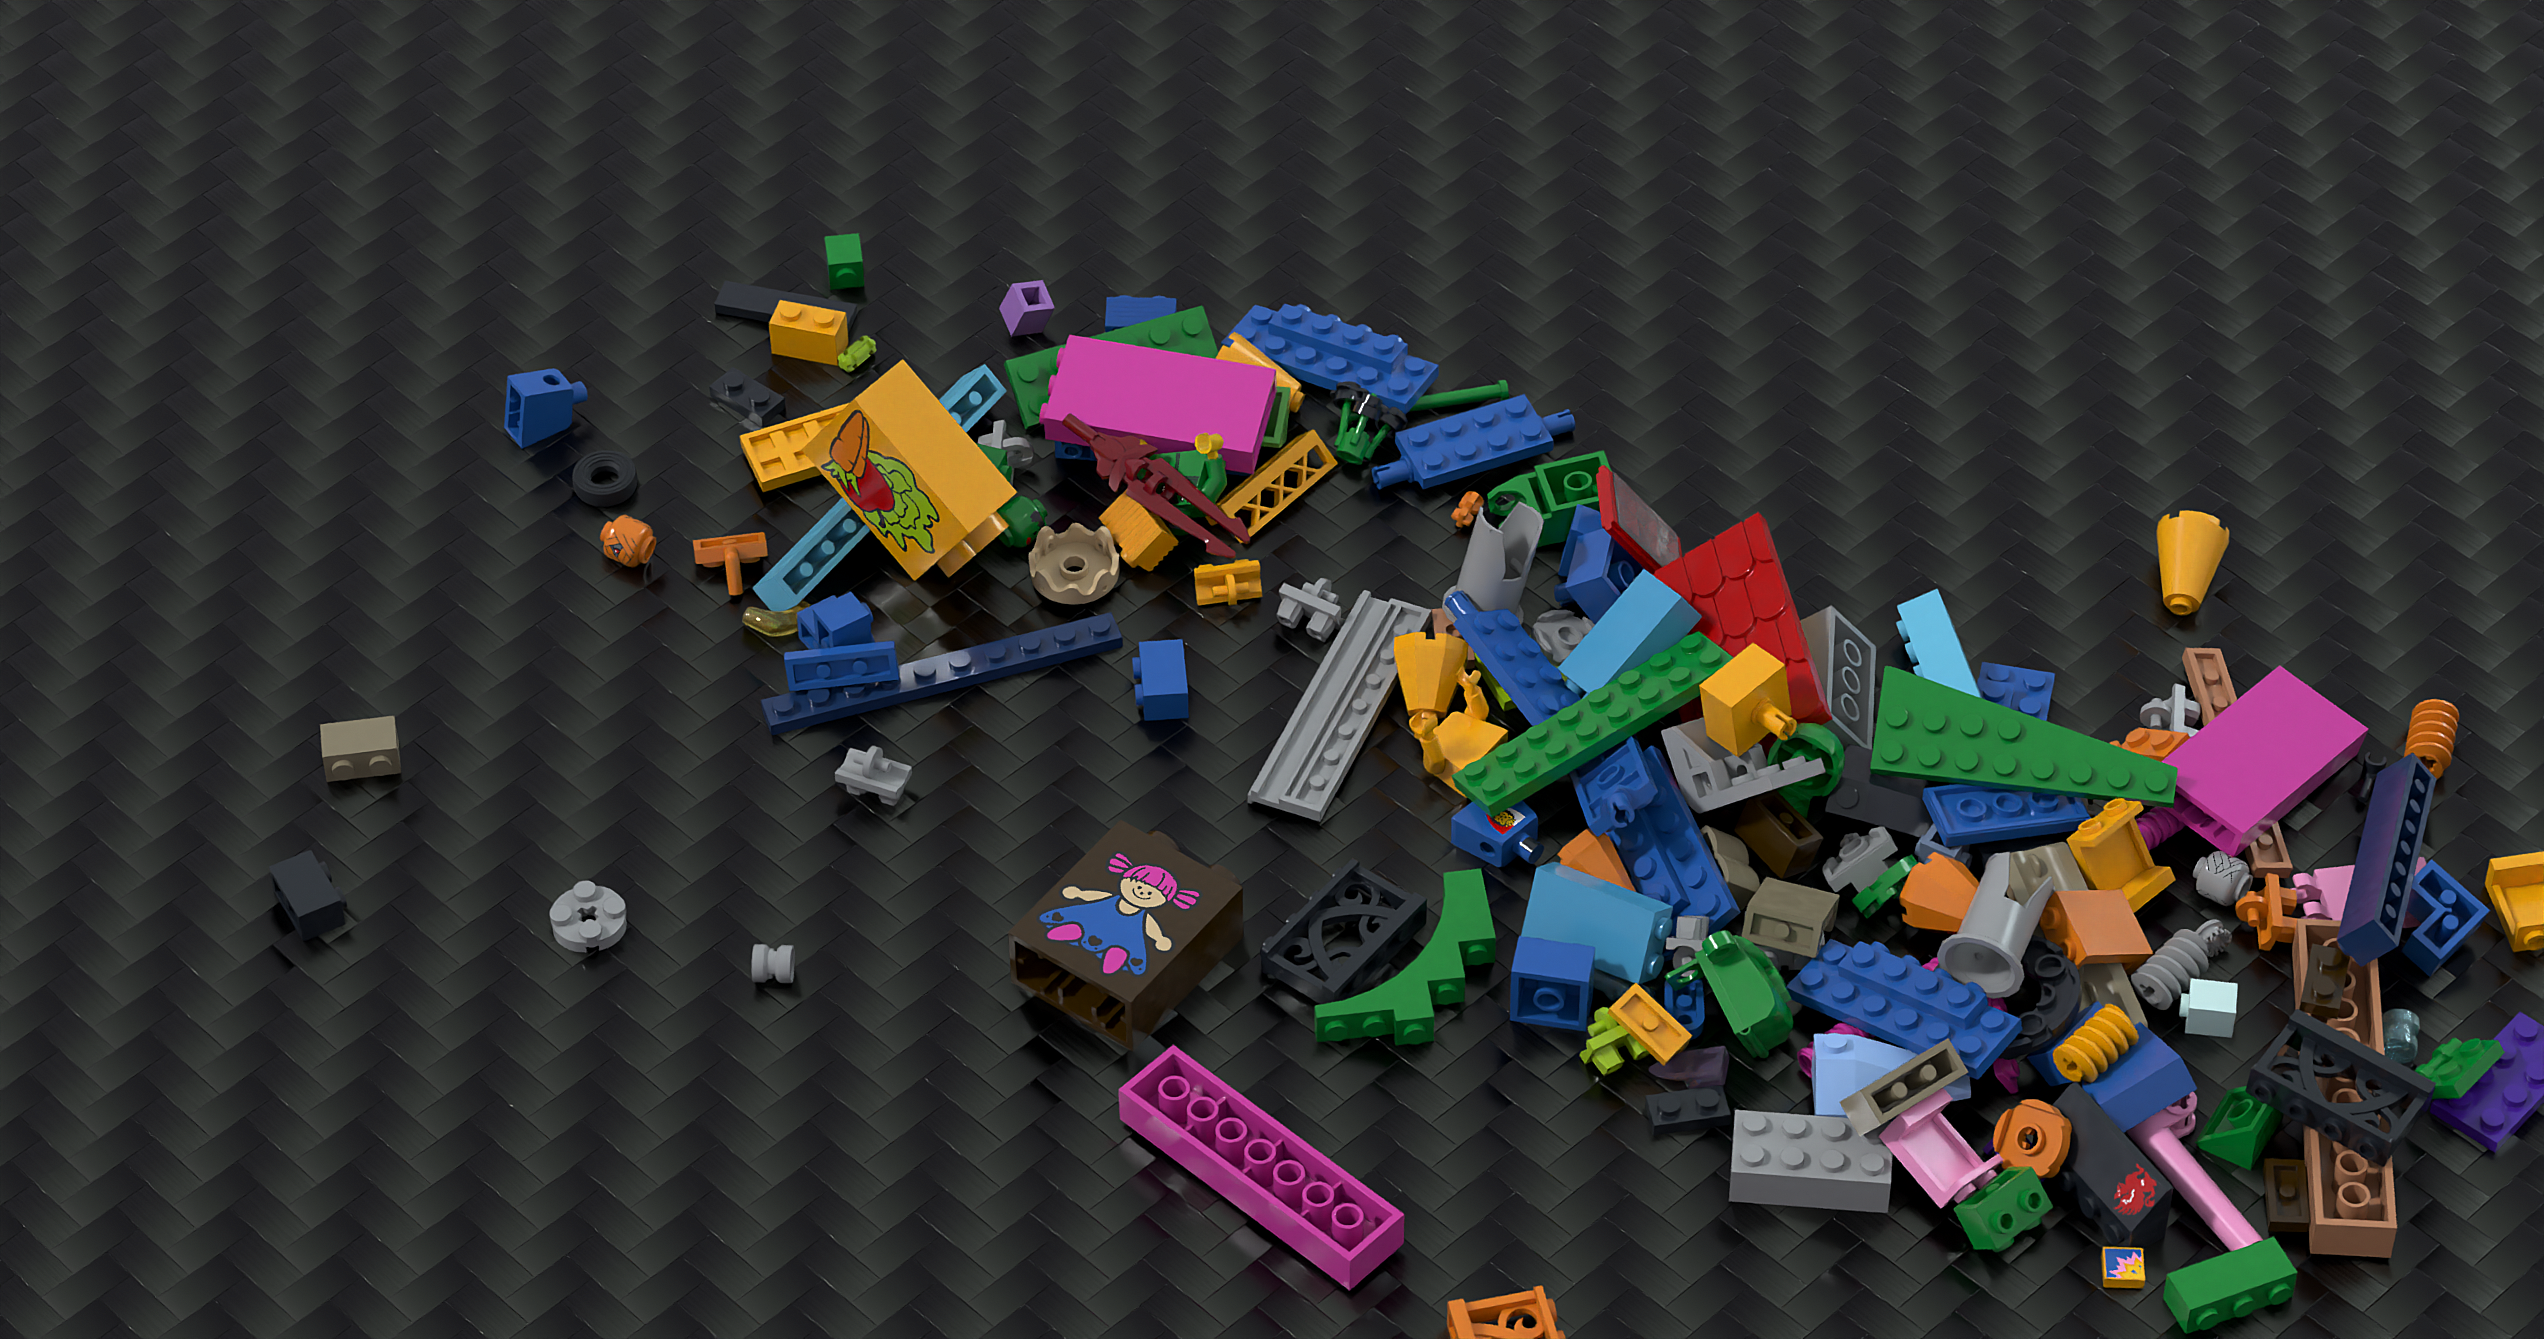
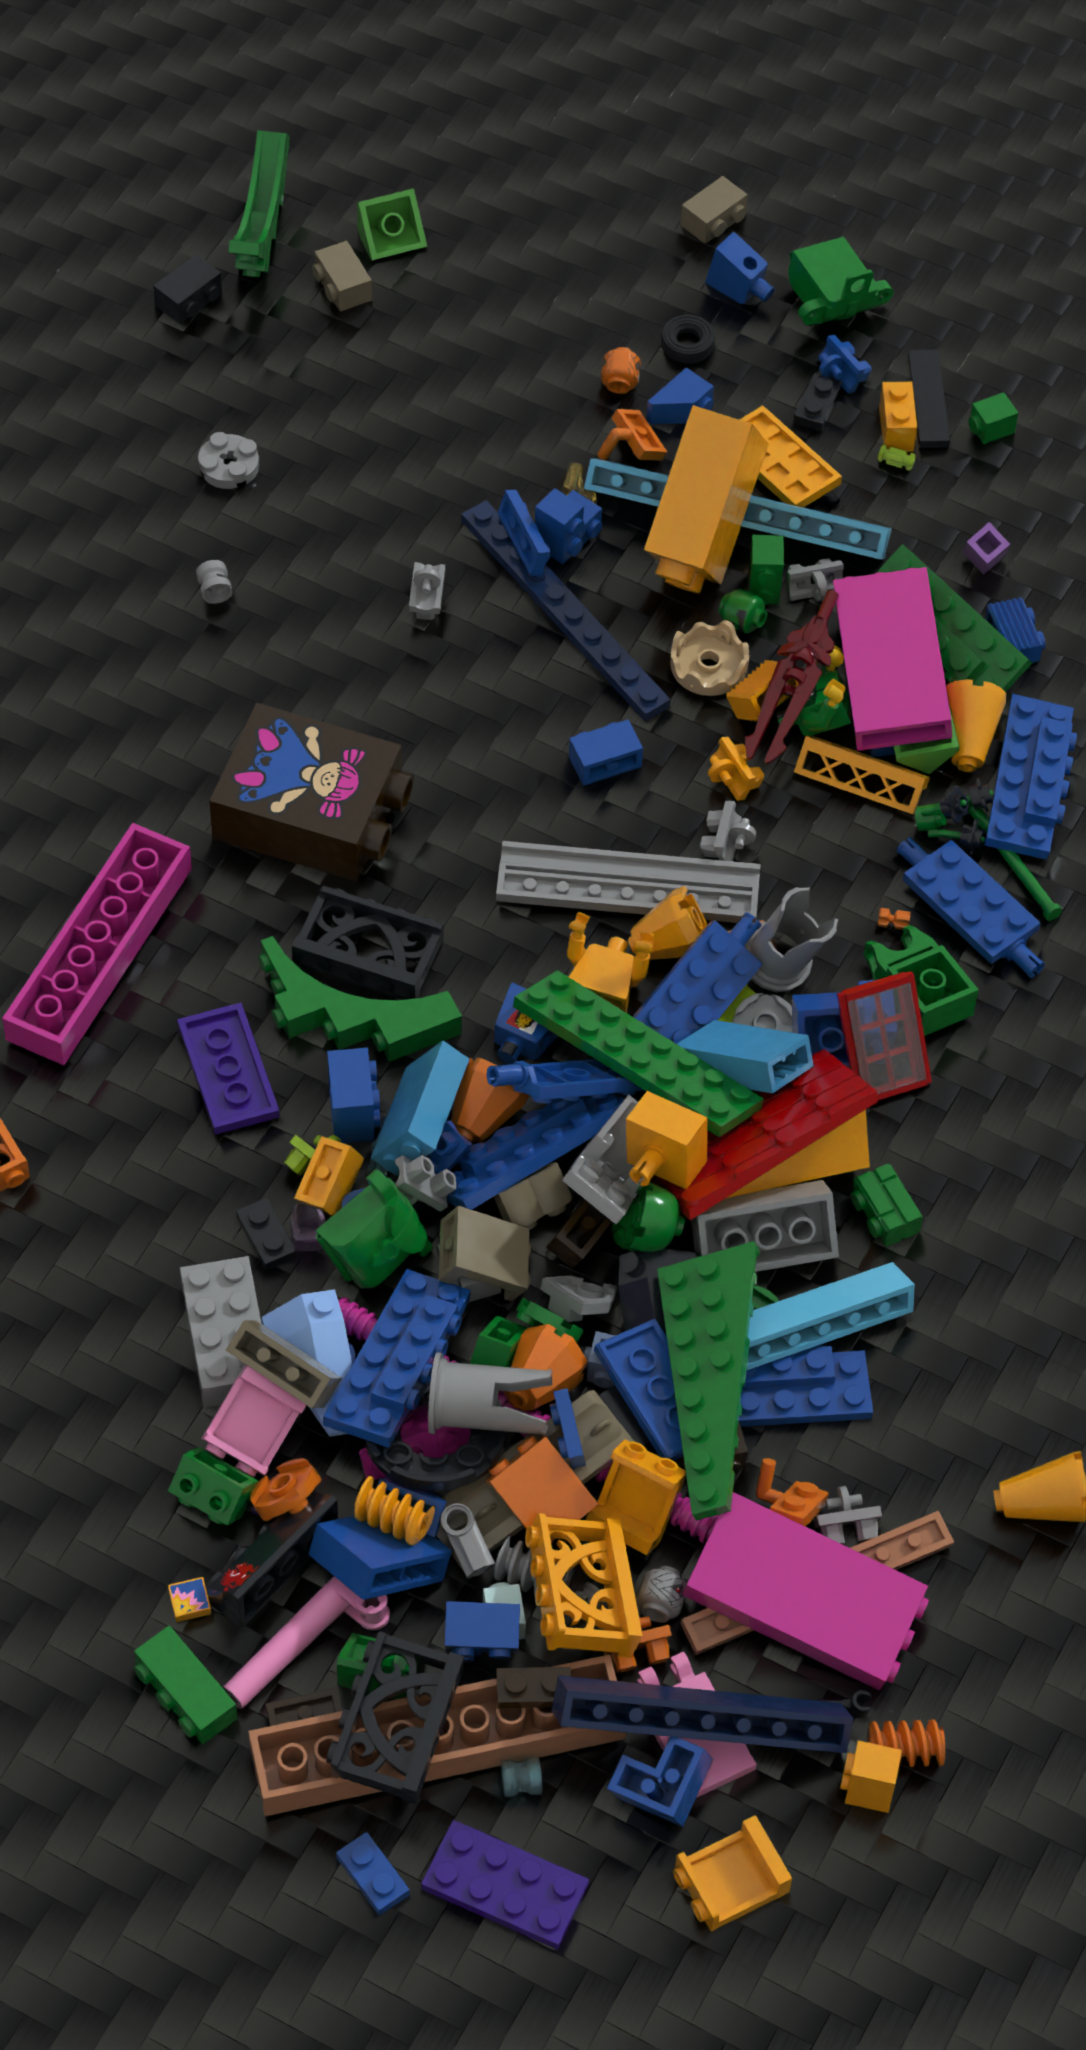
camera: 70 degrees right, 10 degrees up
green plate [2415,1038,2505,1099] -> none
none -> dark purple plate [177,1002,280,1135]
none -> green arch [228,130,290,278]
none -> blue plate [336,1832,410,1916]
none -> bright green slope [357,188,427,260]
none -> light grey piece [441,1503,495,1579]
none -> blue brick [445,1601,520,1663]
none -> green brick [470,1316,529,1367]
none -> light orange fence [525,1513,643,1658]
none -> blue plate [550,1388,586,1469]
none -> blue slope [646,368,714,424]
none -> dark tan brick [680,176,748,244]
none -> green piece [788,237,894,325]
none -> blue hips [818,335,872,393]
none -> light orange brick [840,1741,902,1813]
none -> green brick [850,1163,923,1247]

